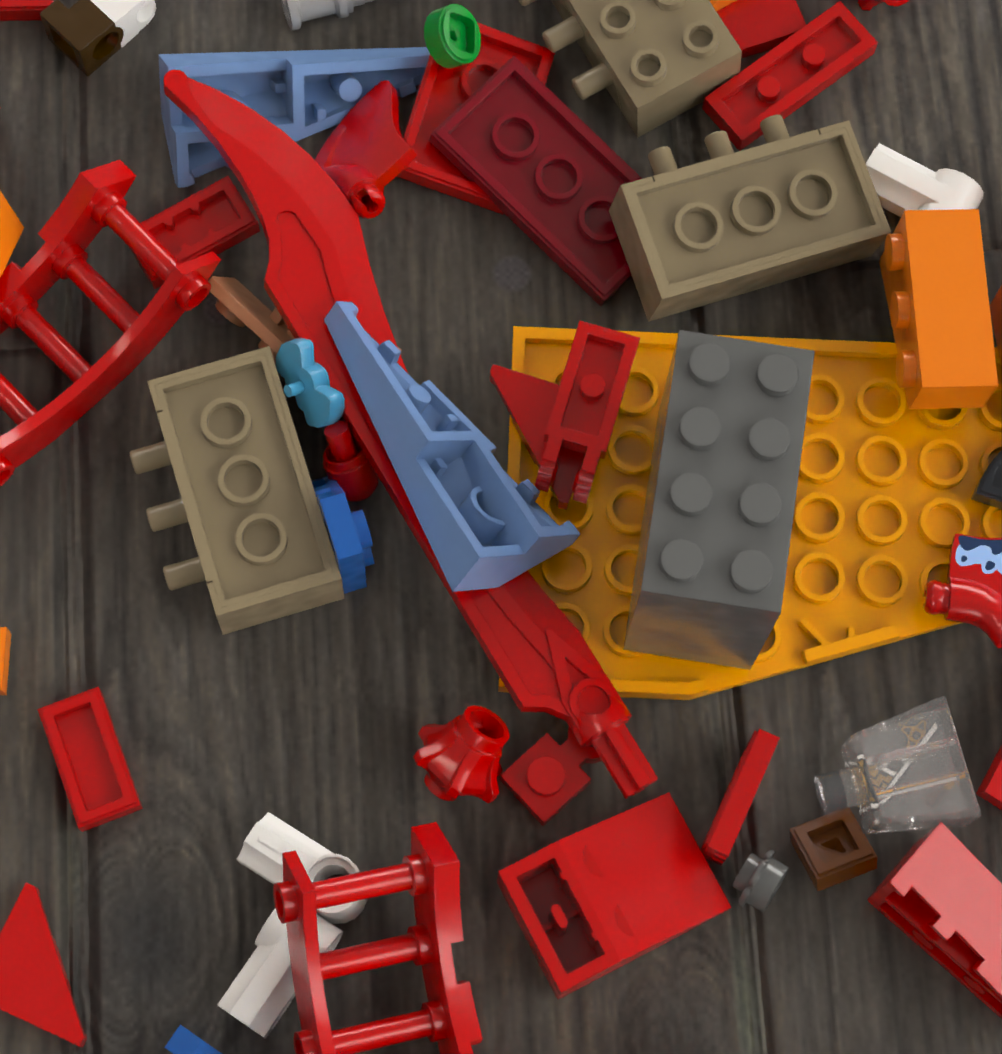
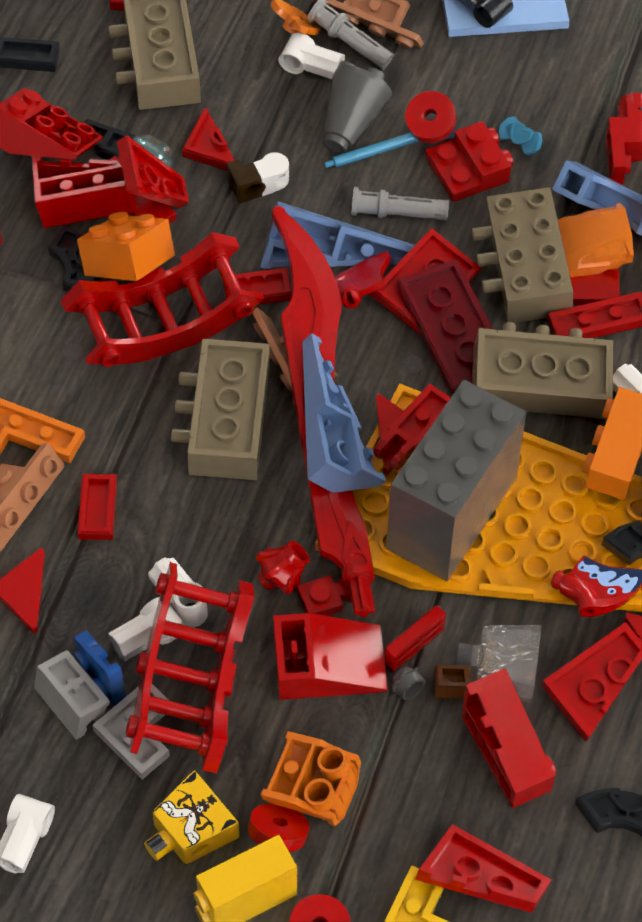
camera: 25 degrees right, 15 degrees down
dark azure piece [276,338,345,428] -> none
blue wing [312,476,375,594] -> none
red cylinder [323,421,379,502] -> none
green tile [424,4,481,68] -> none

